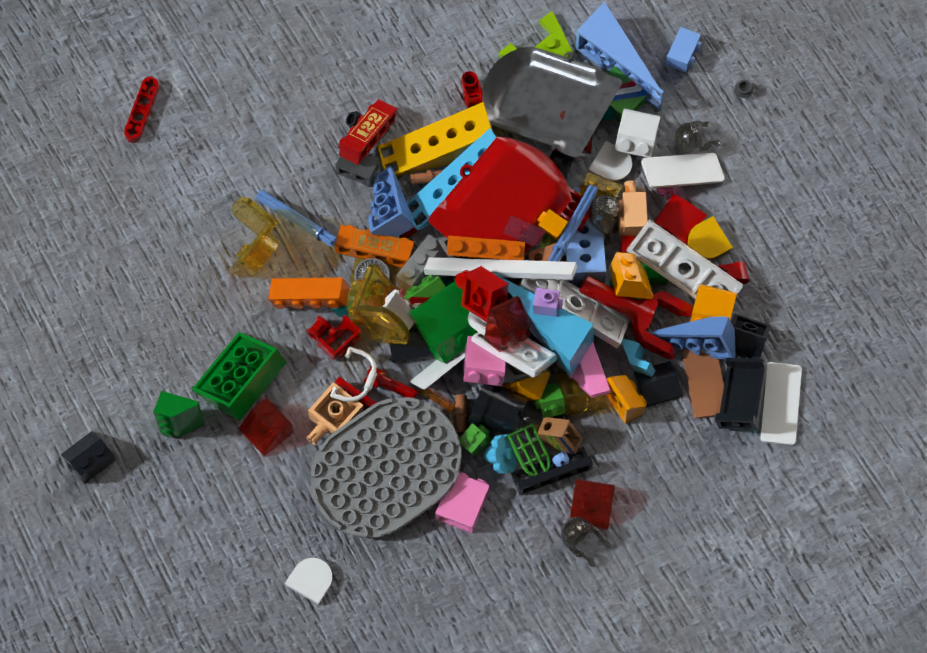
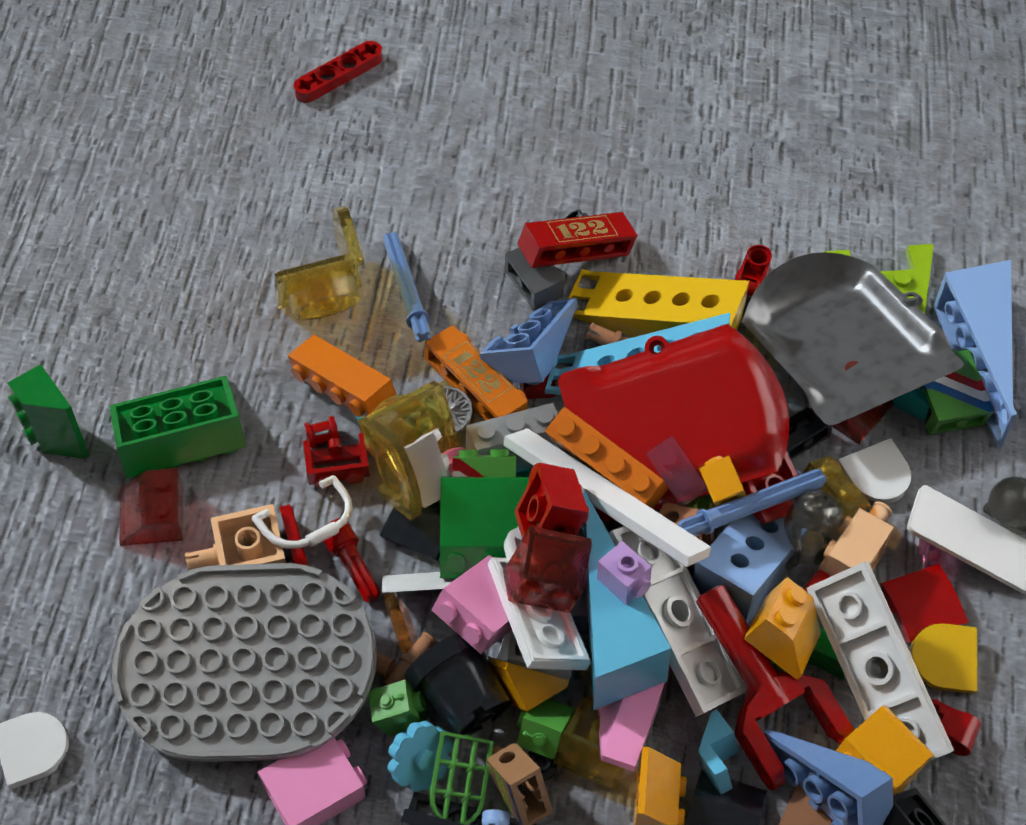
camera: 35 degrees right, 10 degrees down
white slope [615,109,660,158] -> none

